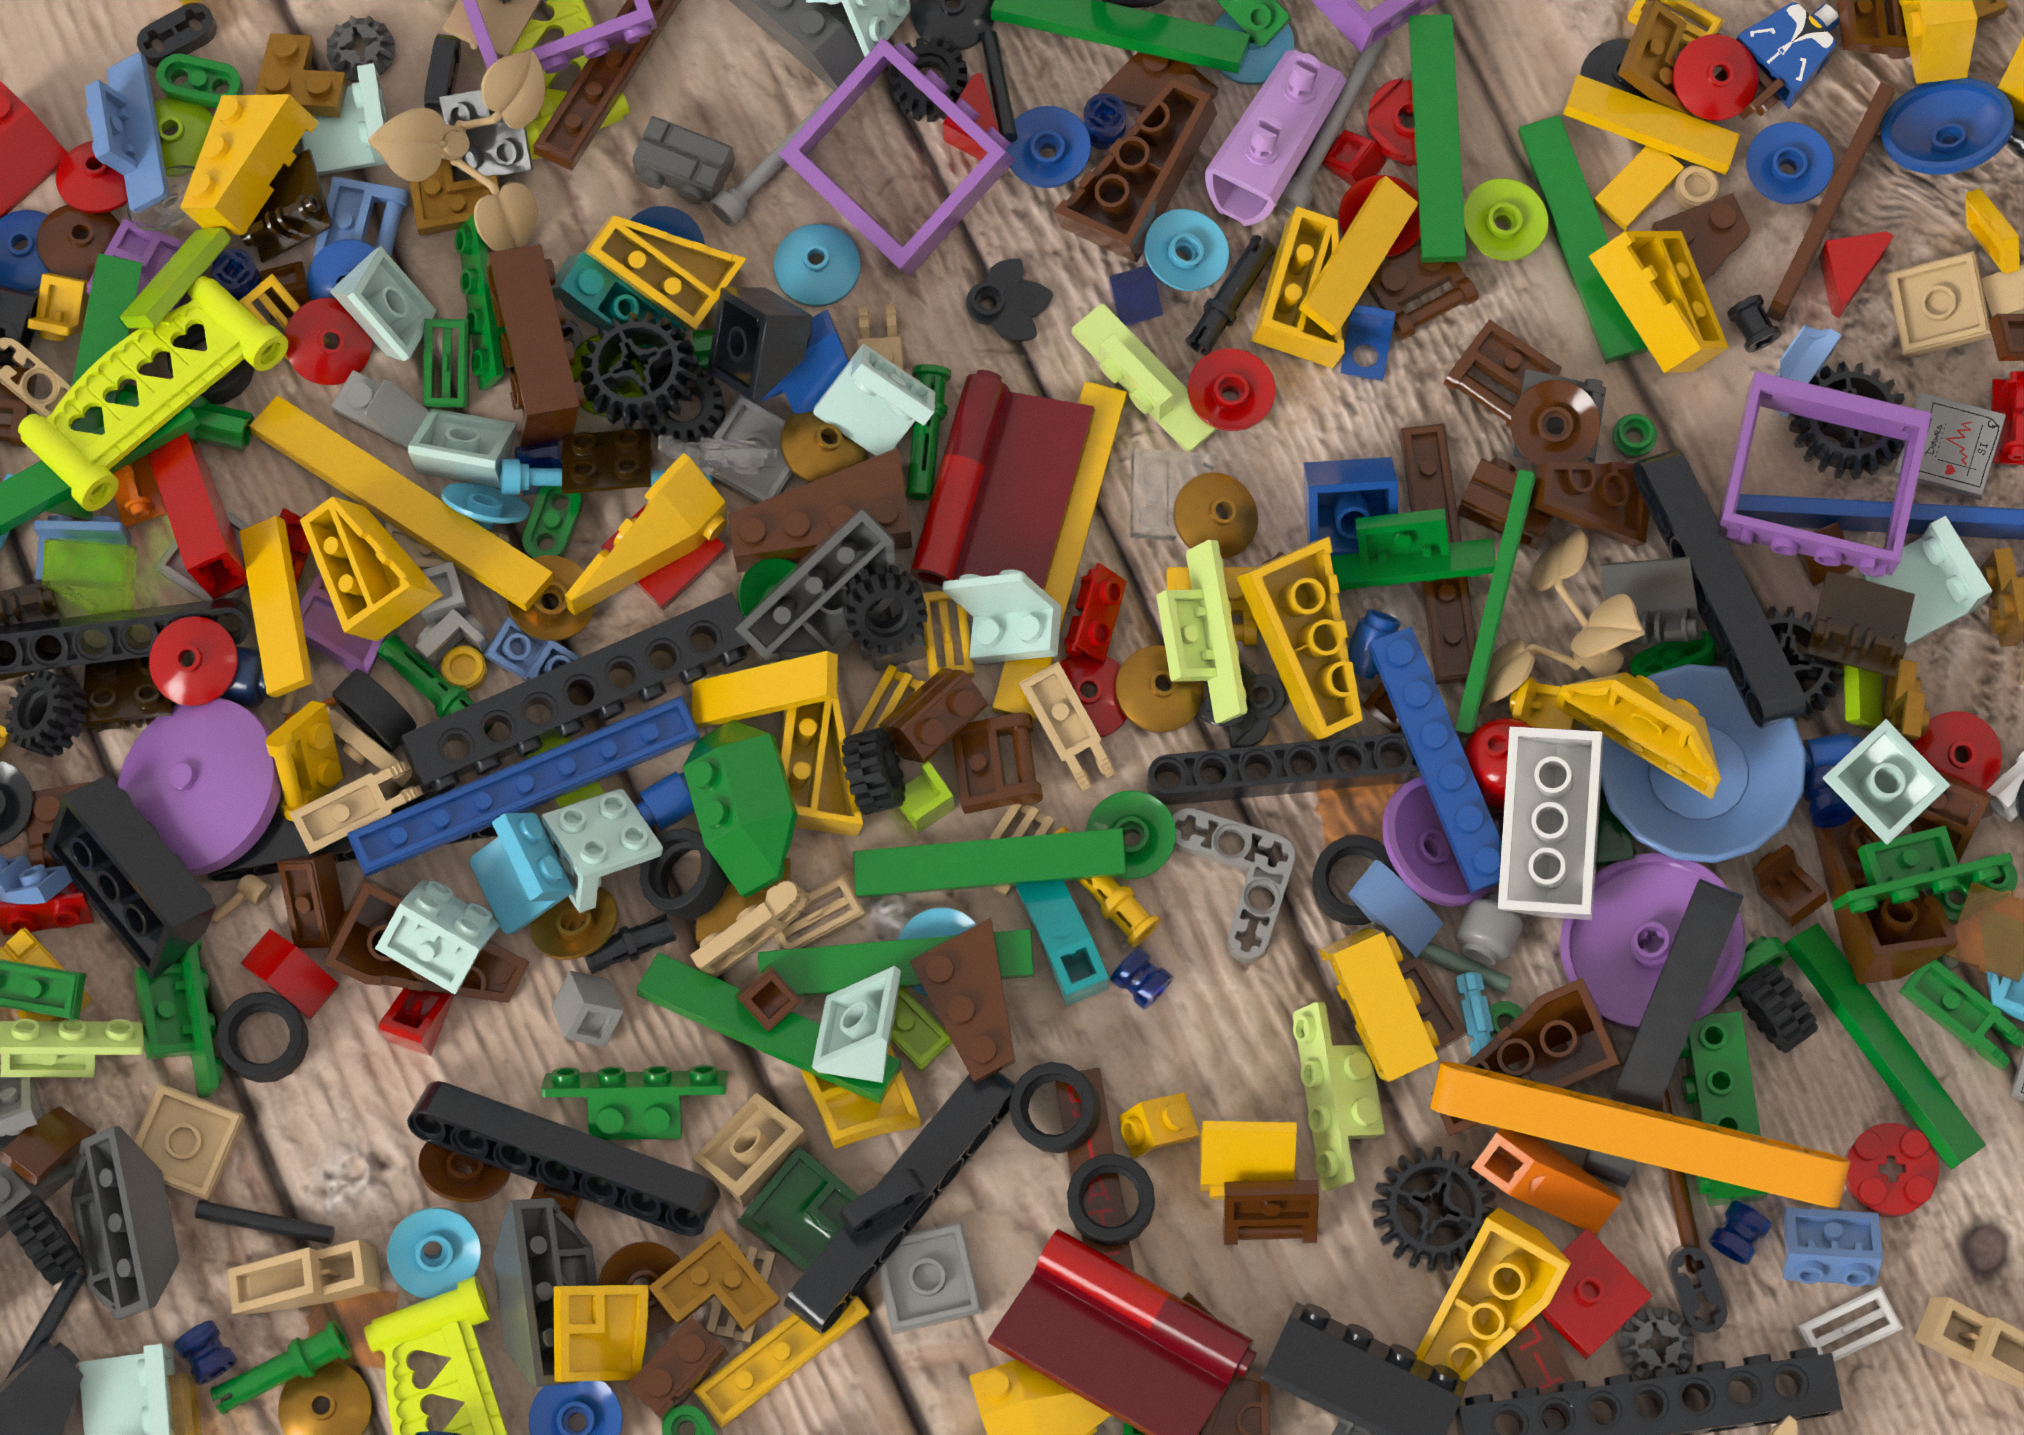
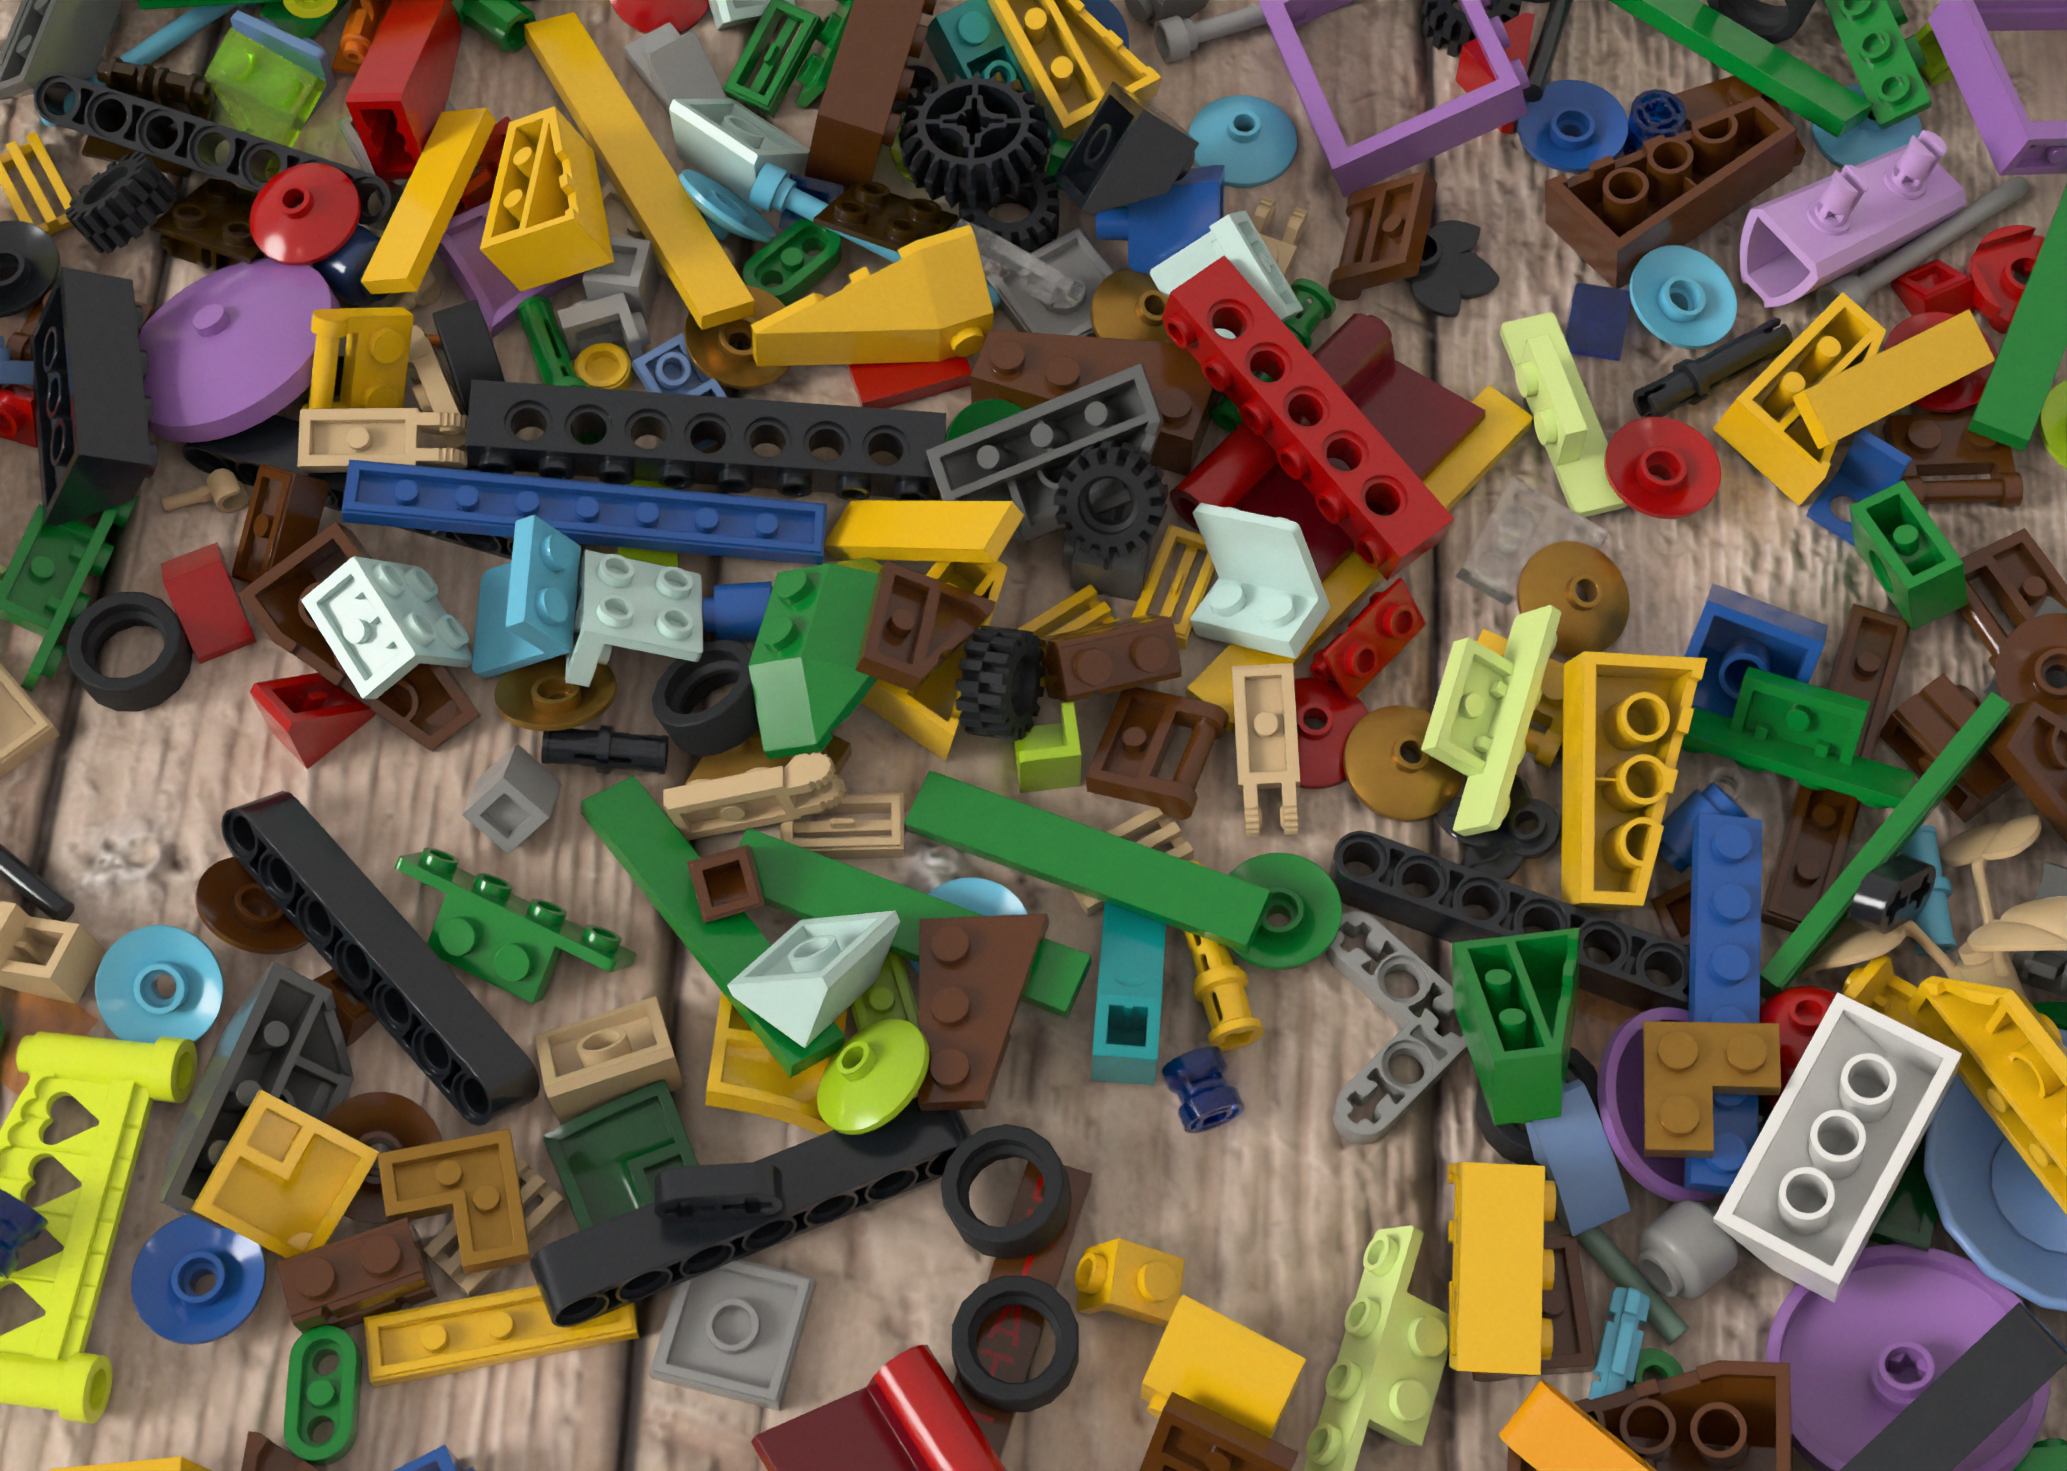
camera: 25 degrees right, 10 degrees down
none -> lime dish [817,1019,929,1135]
none -> reddish brown wing [855,560,996,692]
none -> red brick [1161,255,1454,581]
none -> reddish brown plate [1328,171,1438,301]
none -> green wedge [1452,927,1580,1125]
none -> pearl gold plate [1643,1021,1781,1158]
none -> green brick [1849,480,1968,630]
none -> black beam [1851,854,1936,934]
none -> medium azure pin [1900,825,1957,956]

